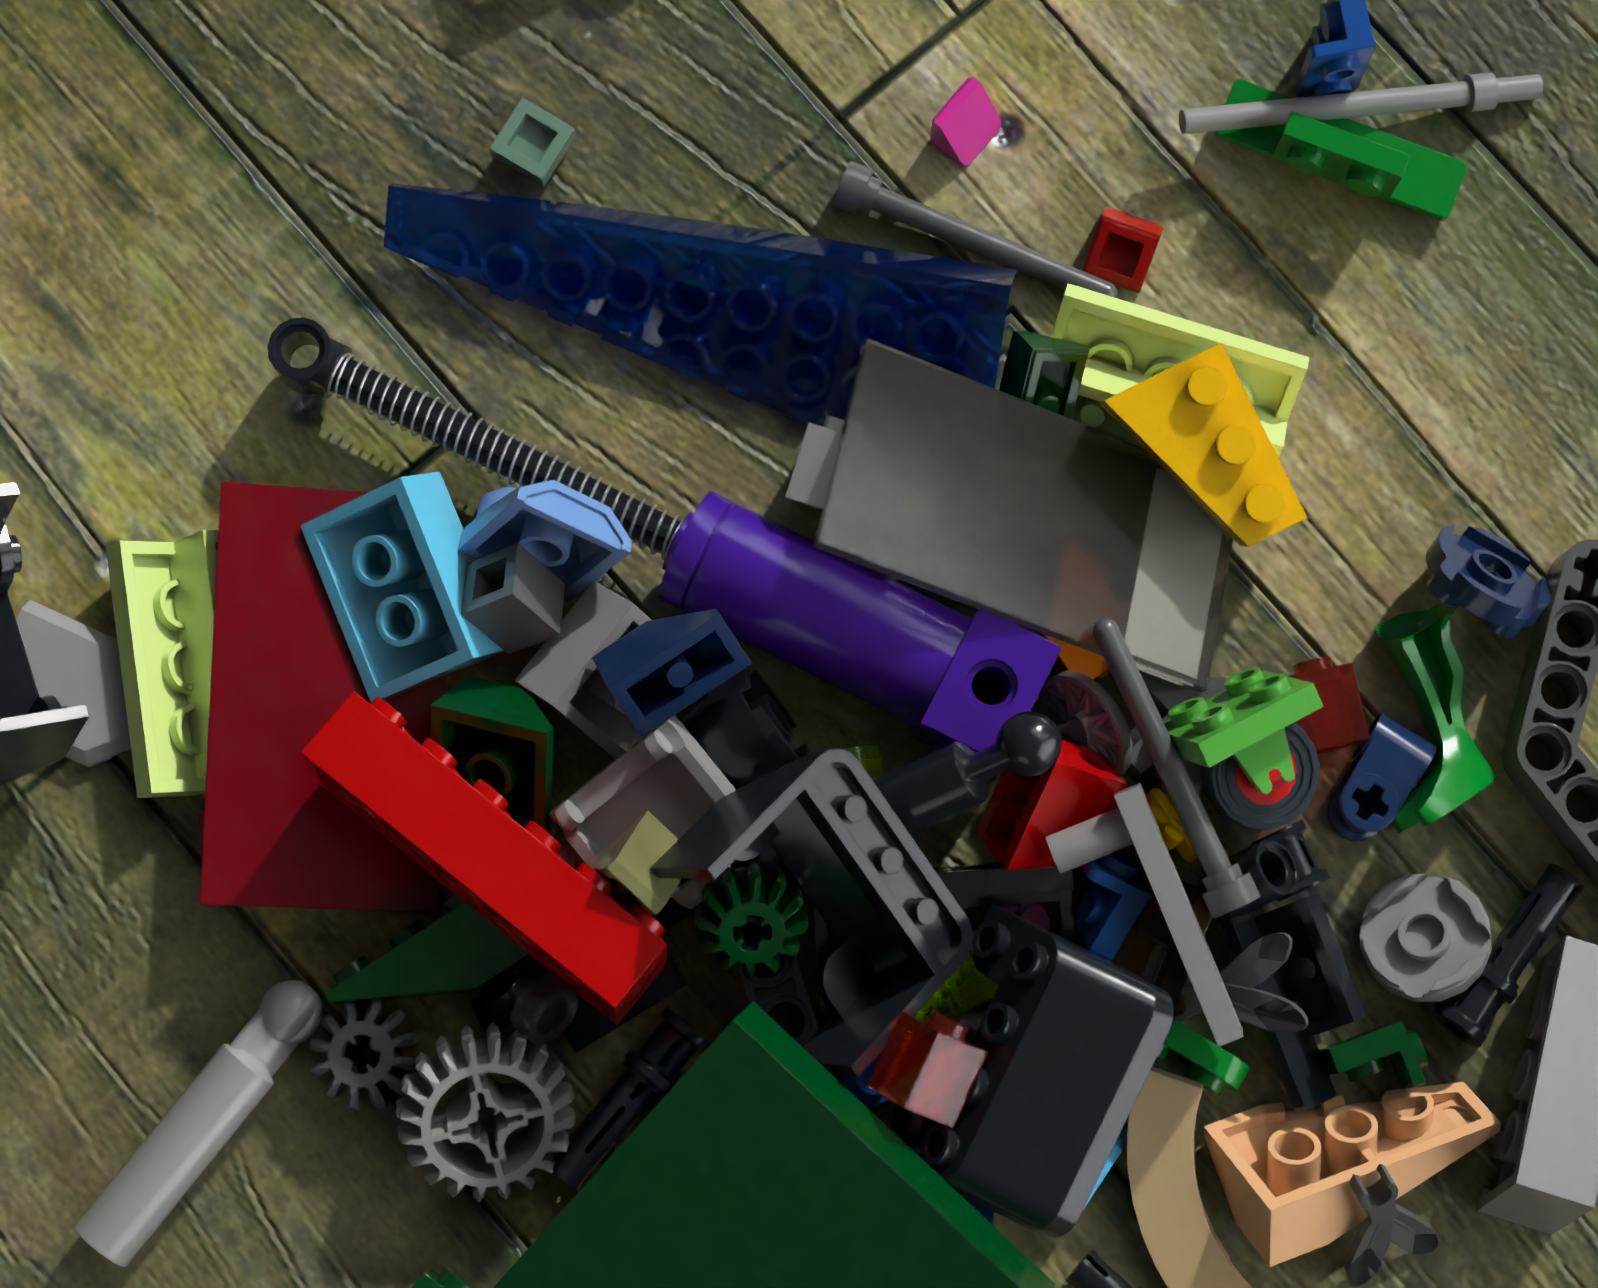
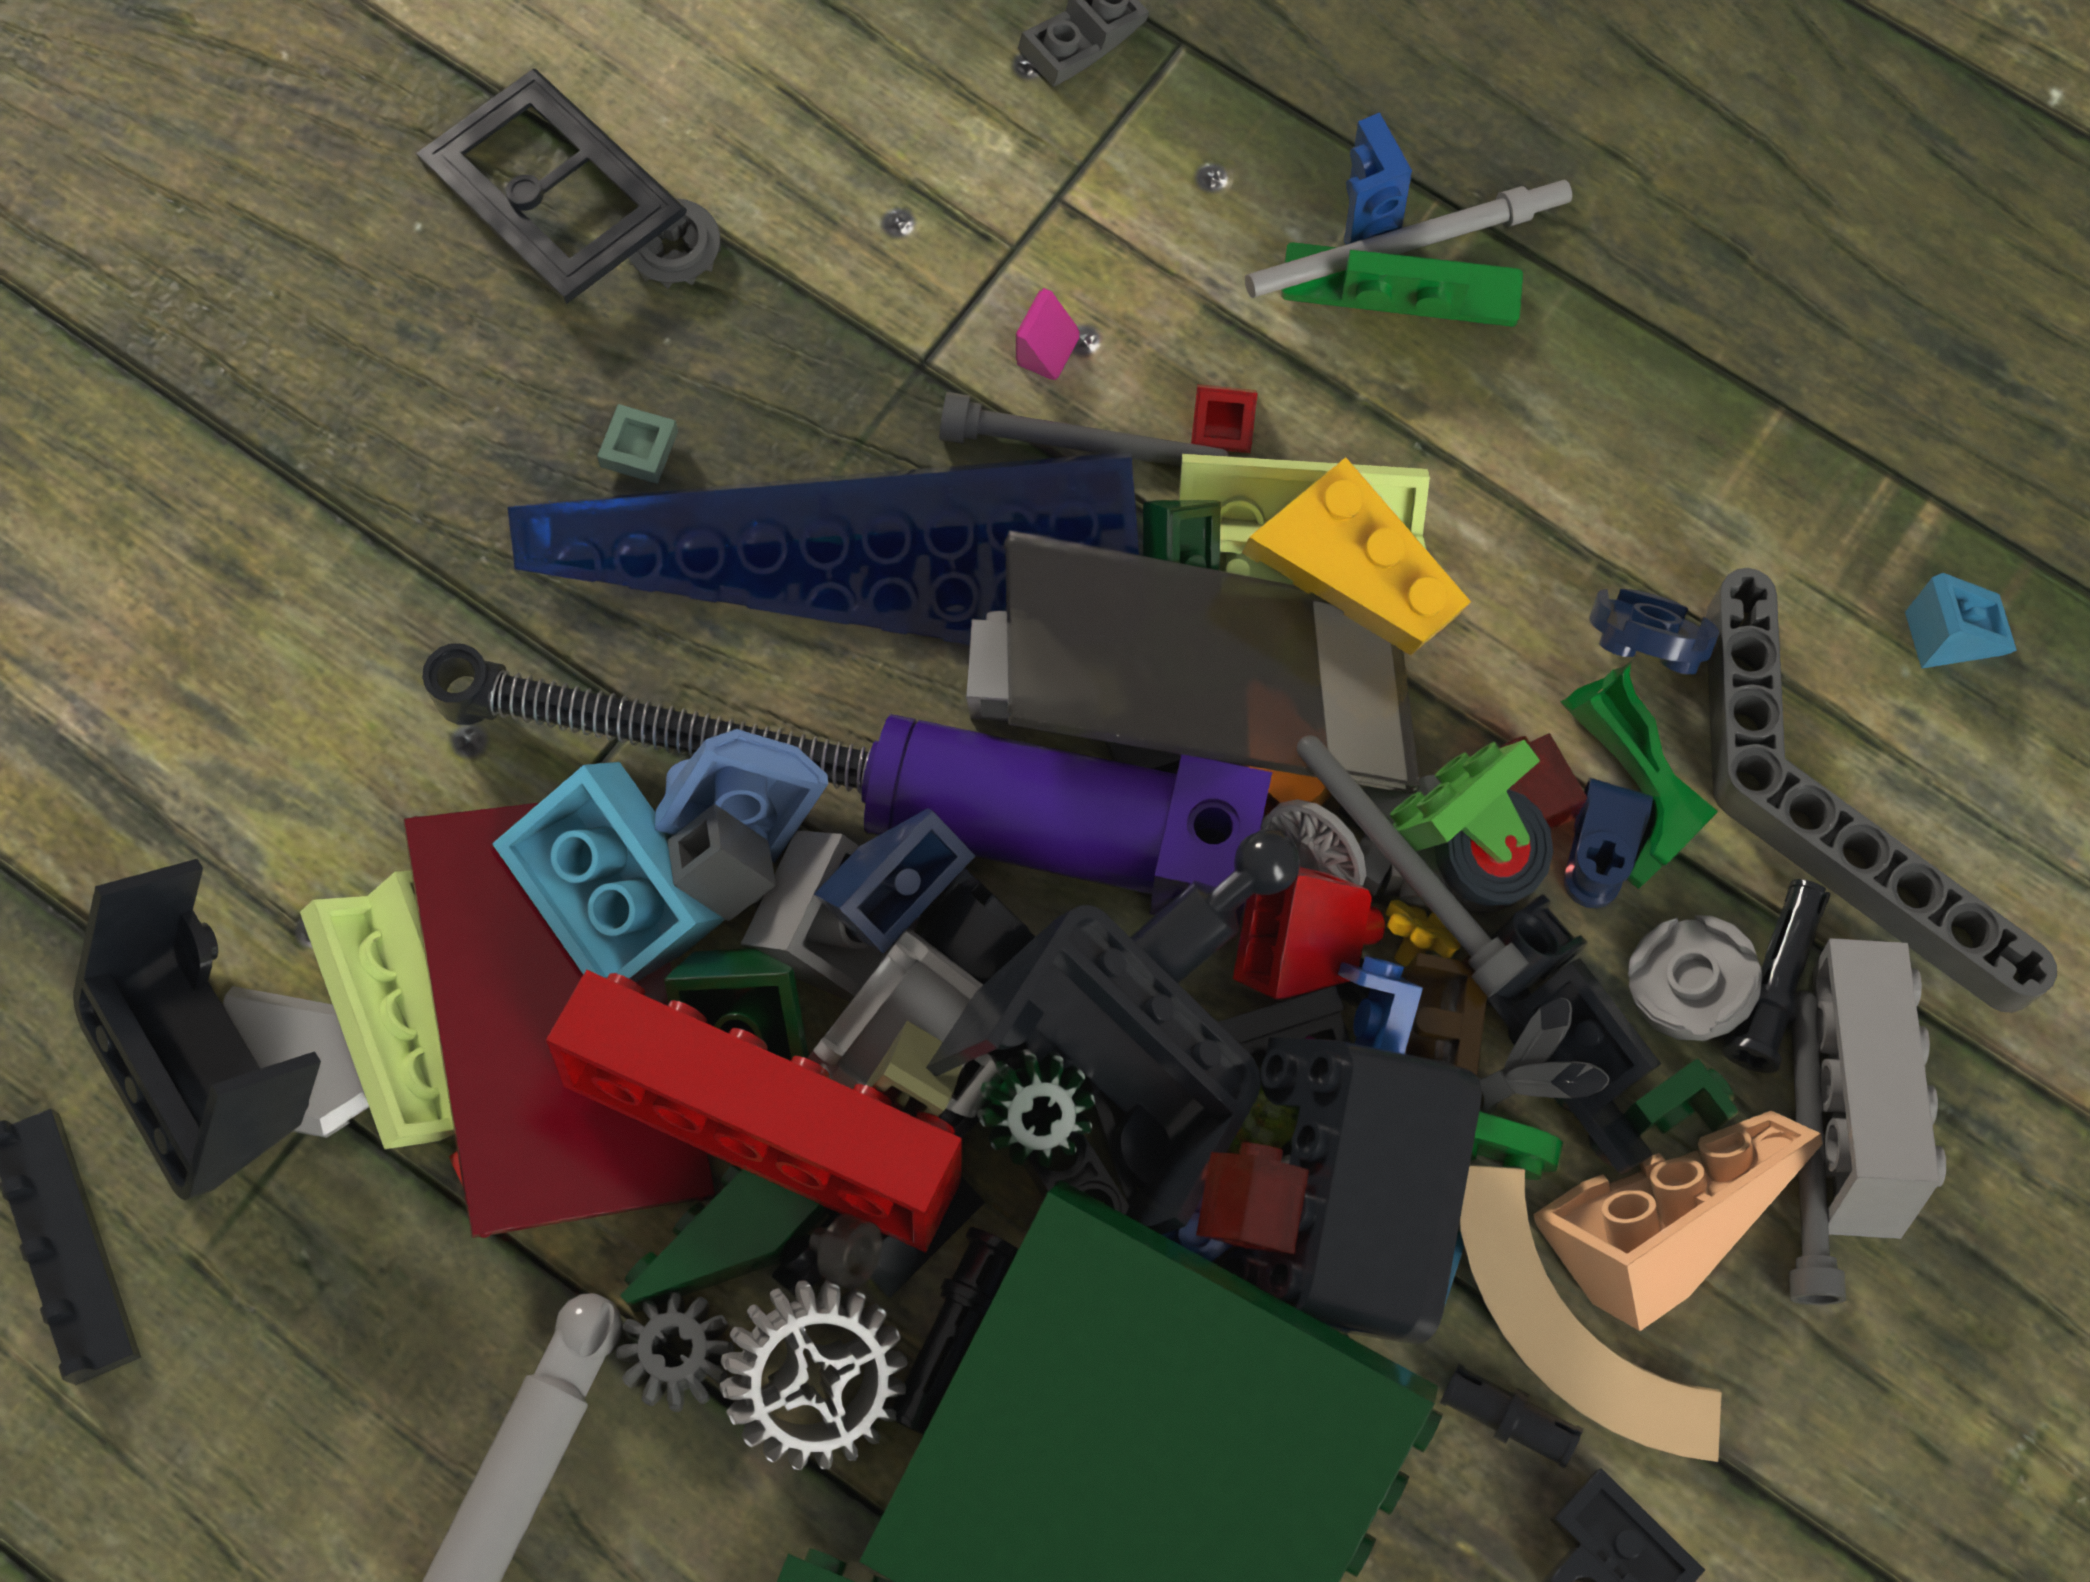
camera: 15 degrees left, 10 degrees down
light grey piece [1046,783,1243,1047] -> none
dark grey piece [1344,1164,1439,1287] -> none
none -> dark grey piece [1789,990,1846,1305]

